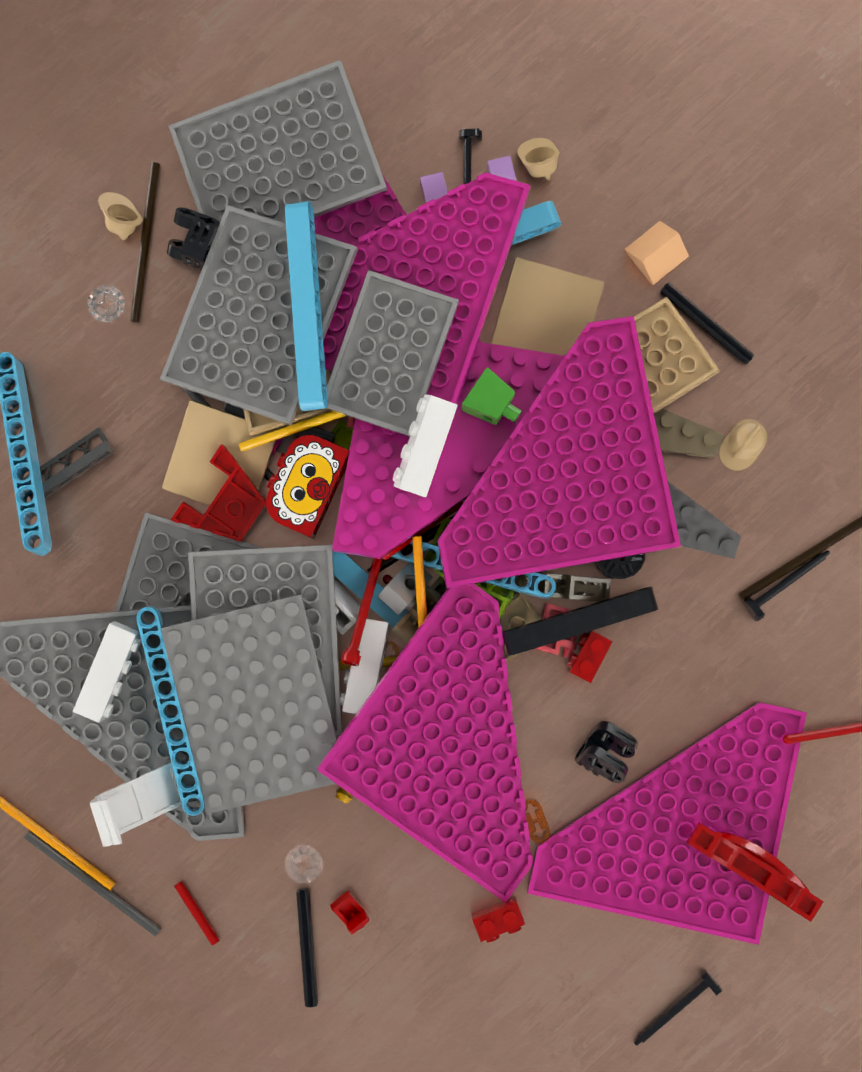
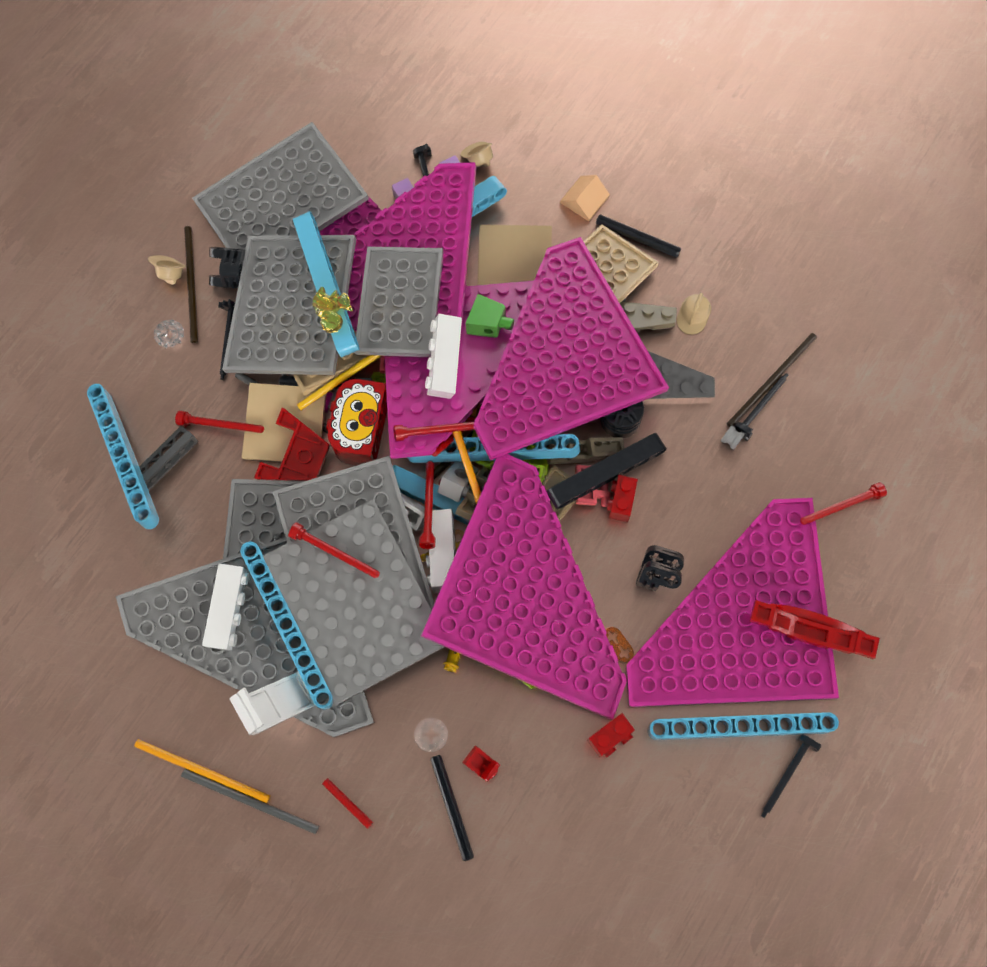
camera: 10 degrees left, 15 degrees down
none -> red piece [175,411,265,433]
none -> black piece [218,299,235,380]
none -> red piece [288,522,380,578]
none -> clear yellow animal [312,287,353,333]
none -> red piece [393,421,475,441]
none -> medium azure beam [647,712,839,740]
none -> light grey wheel [721,426,745,450]

